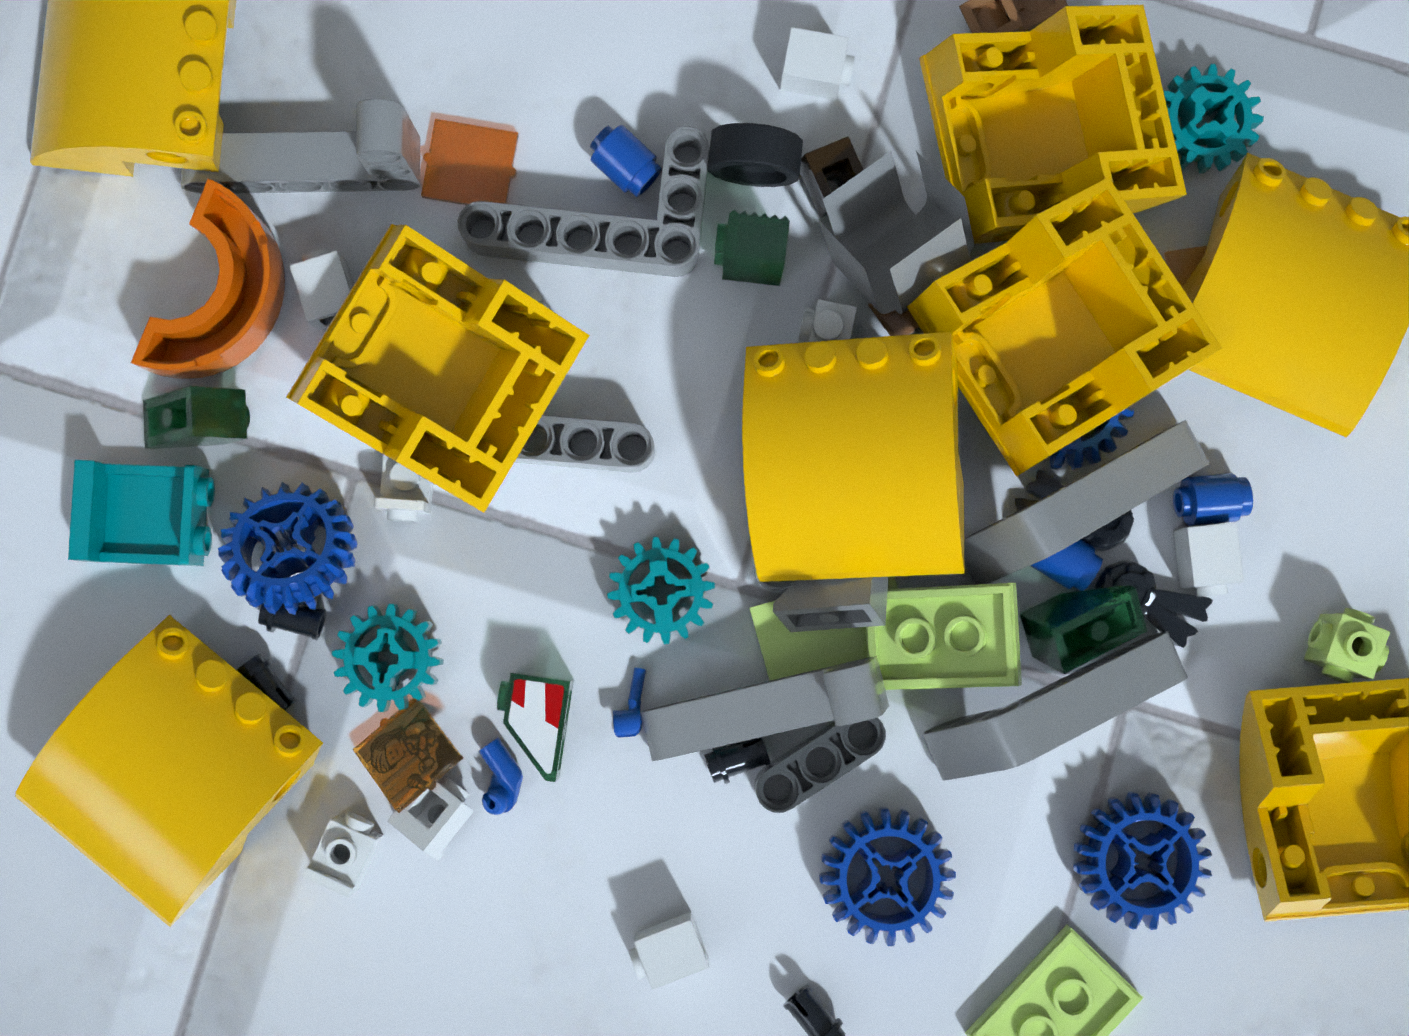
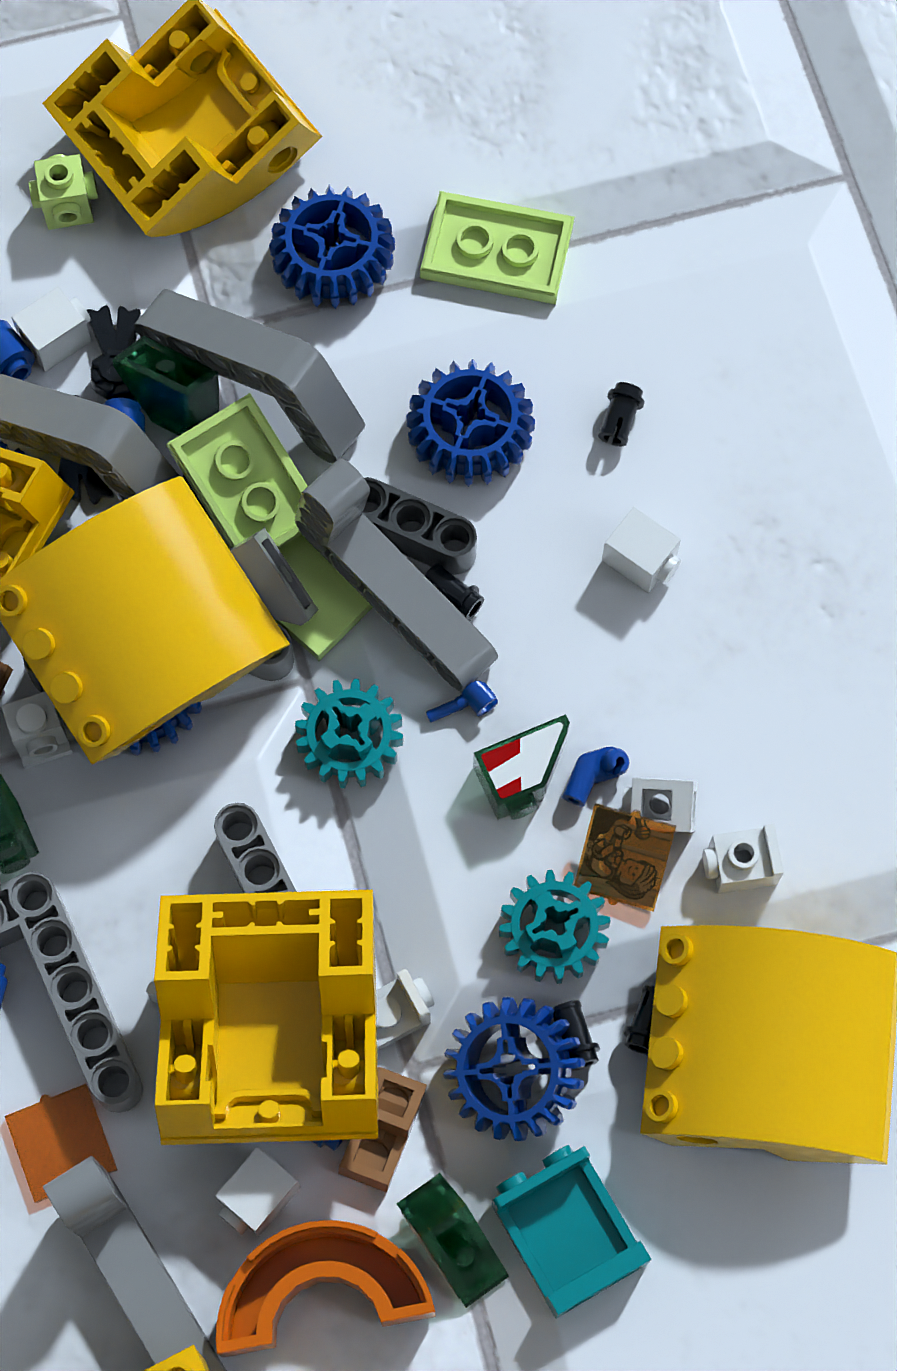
camera: 120 degrees left, 15 degrees down
none -> medium nougat slope [338,1066,427,1193]

